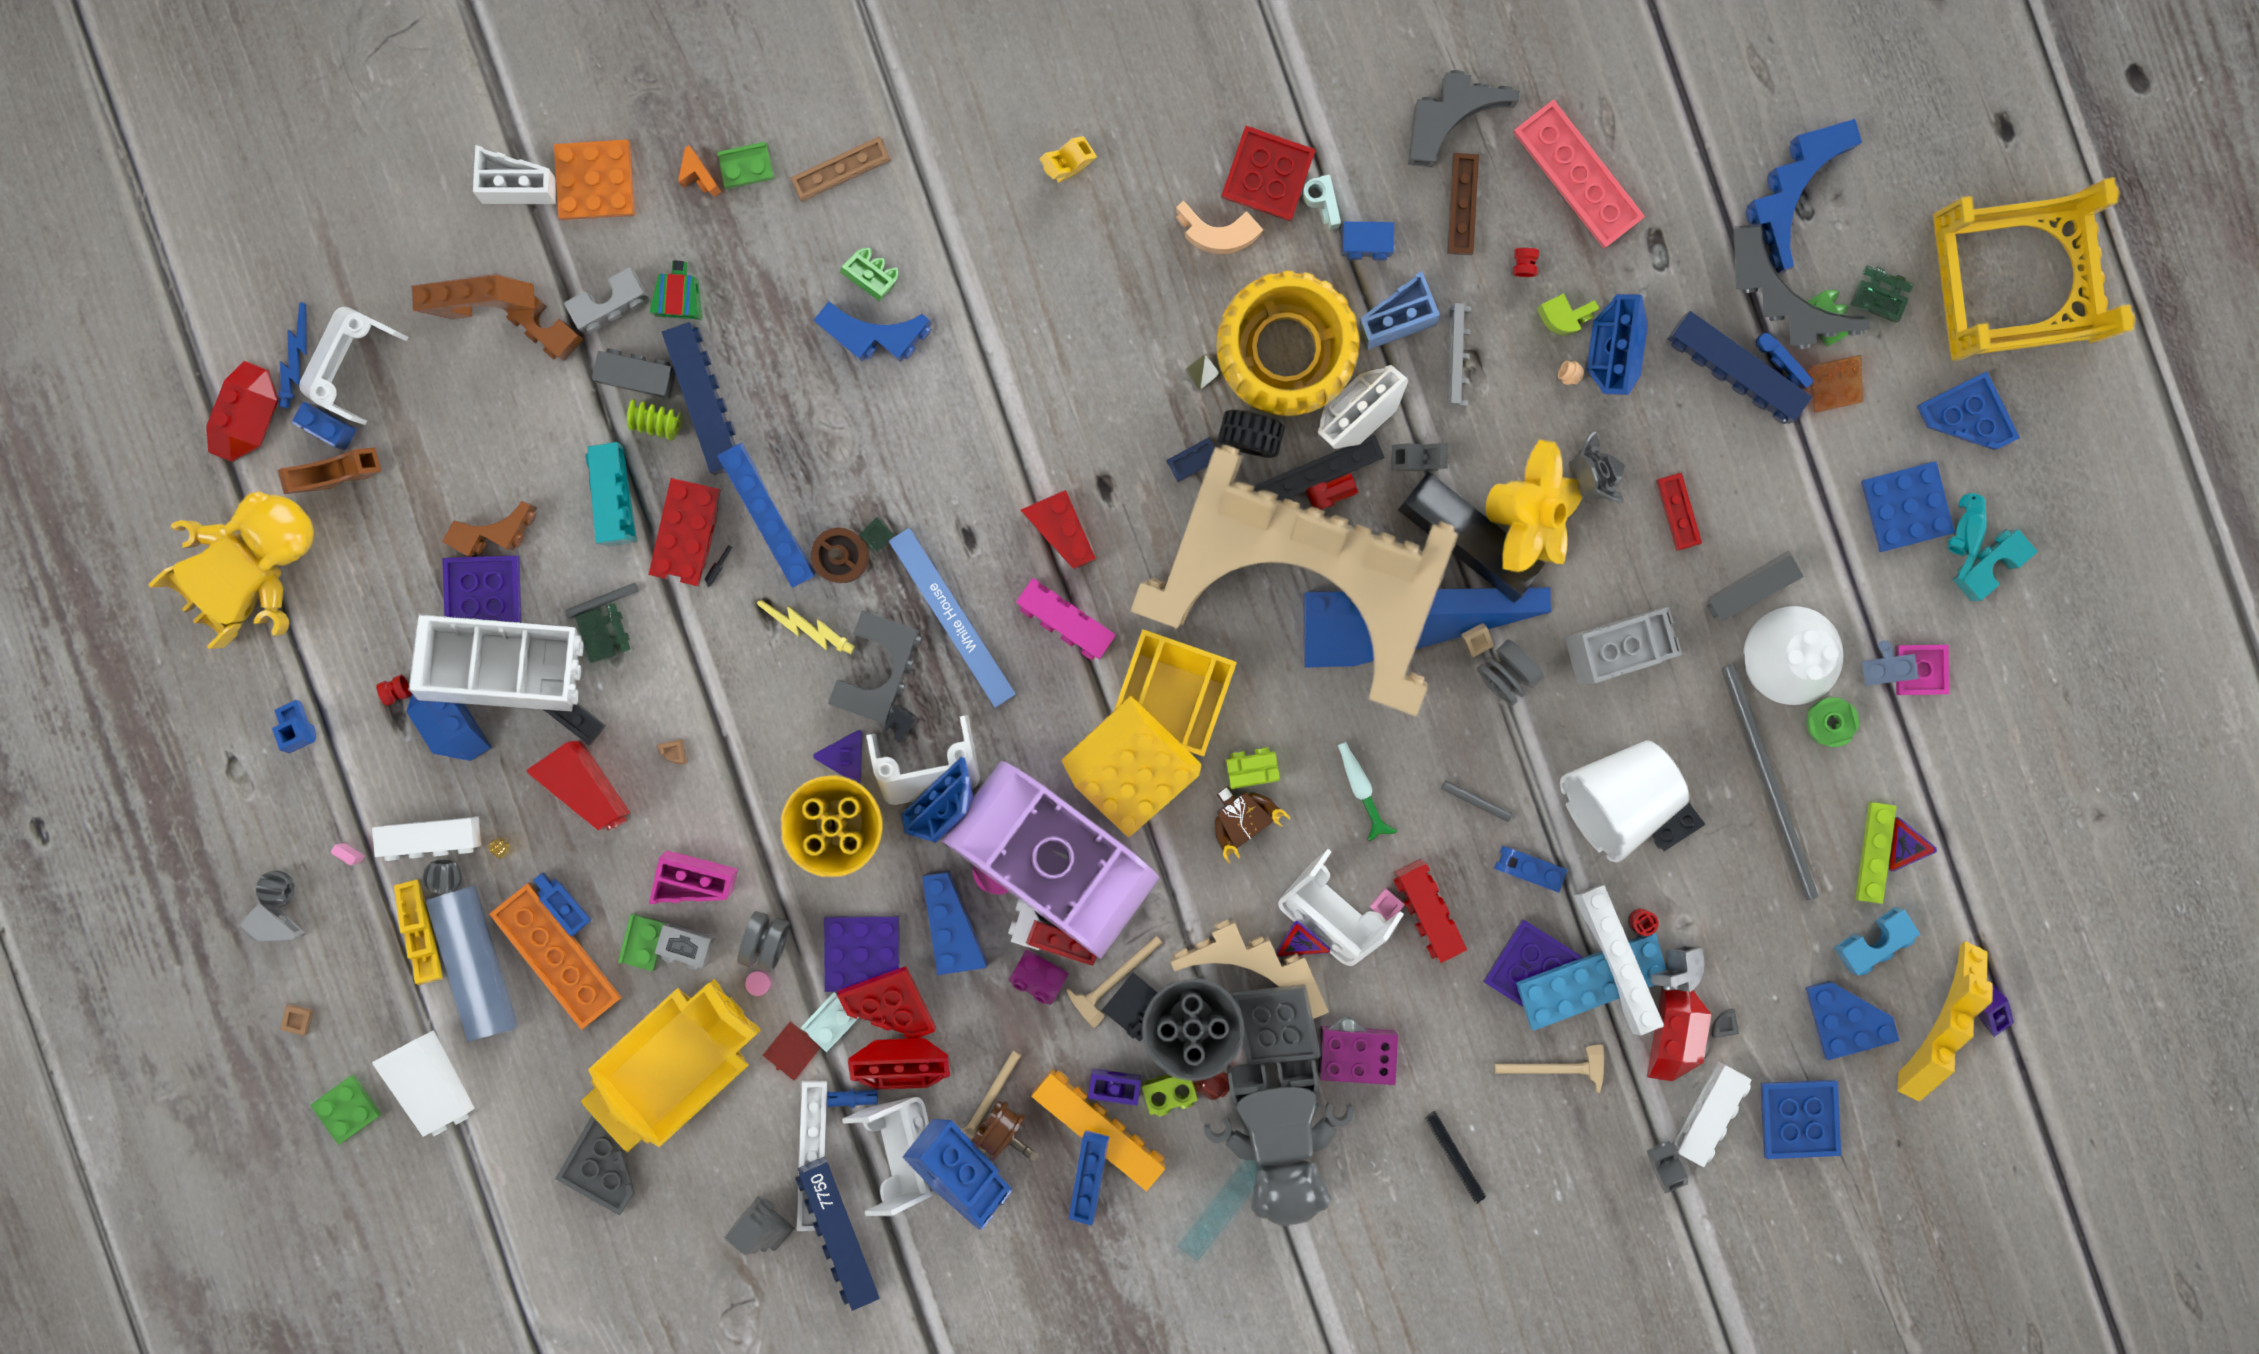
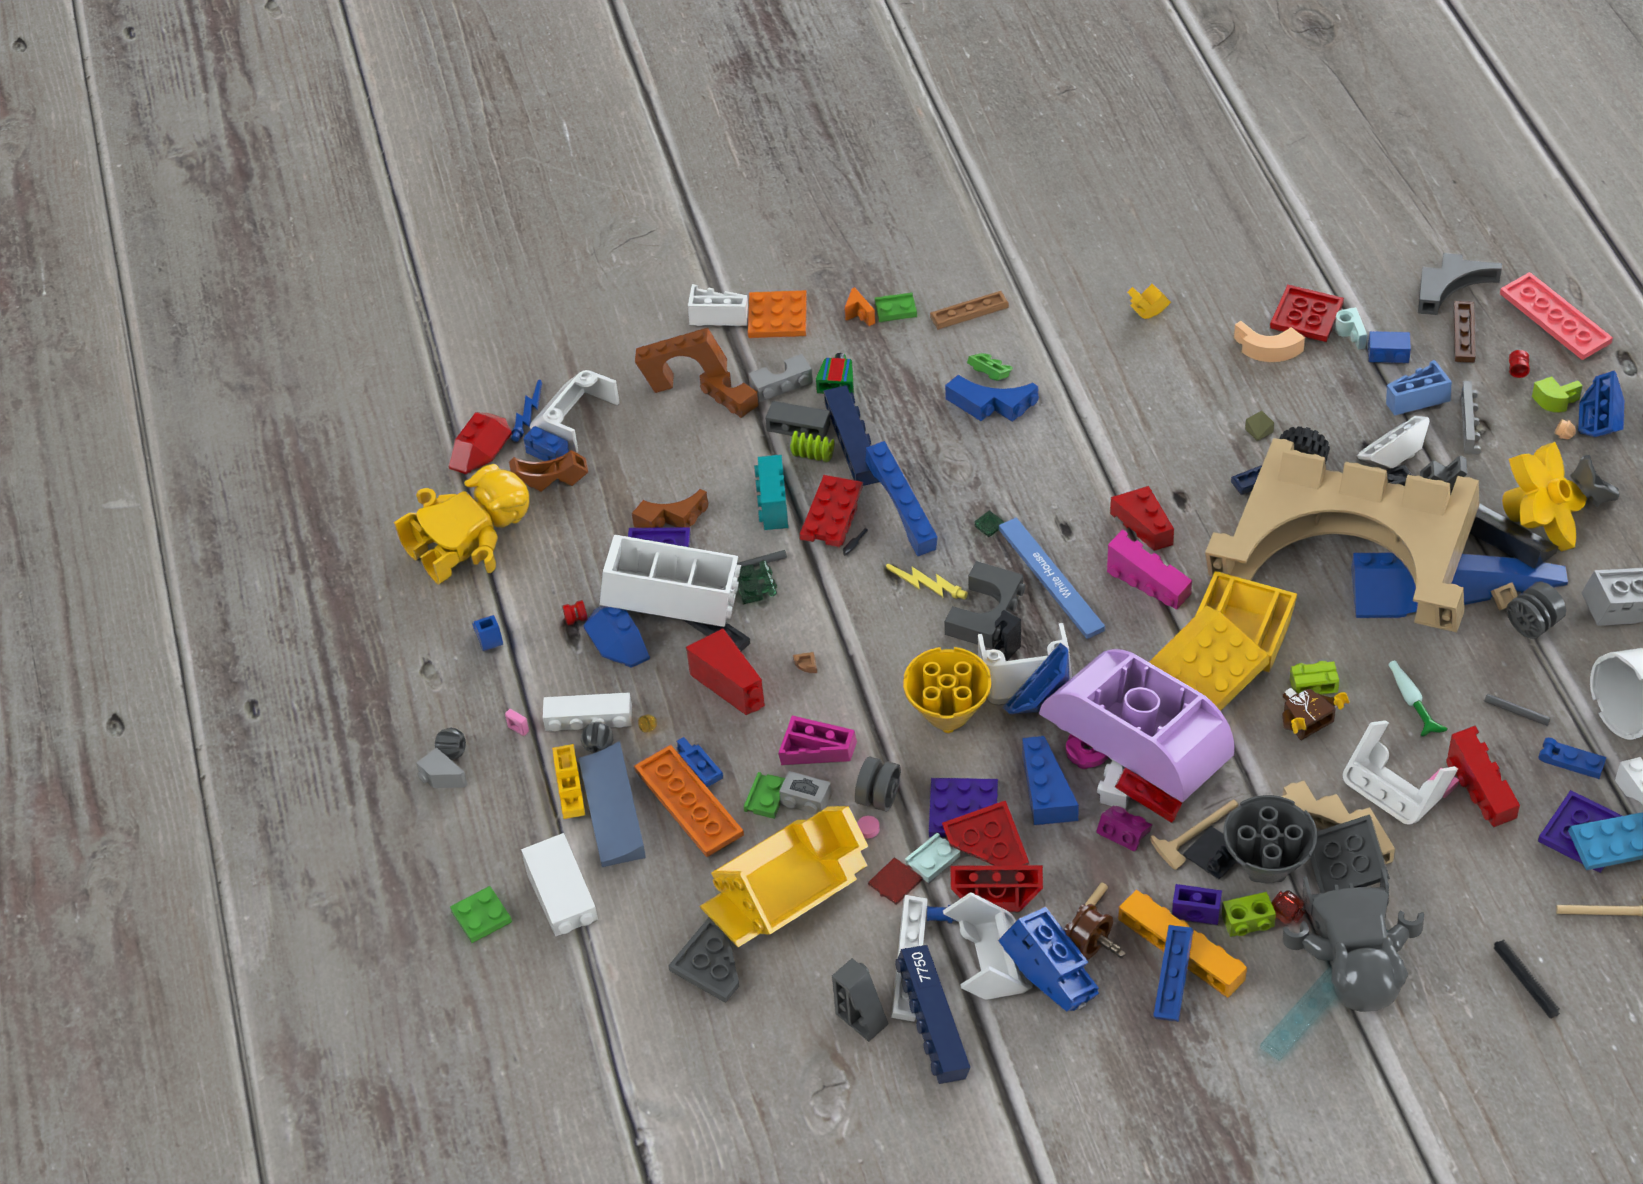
camera: 10 degrees right, 40 degrees down
medium nougat tile [280,1004,314,1036] -> none
reddish brown wheel [811,528,869,583] -> none
yellow tyre [1216,270,1359,416] -> none
piece [1276,921,1330,957] -> none
magenta piece [1318,1016,1398,1085] -> none

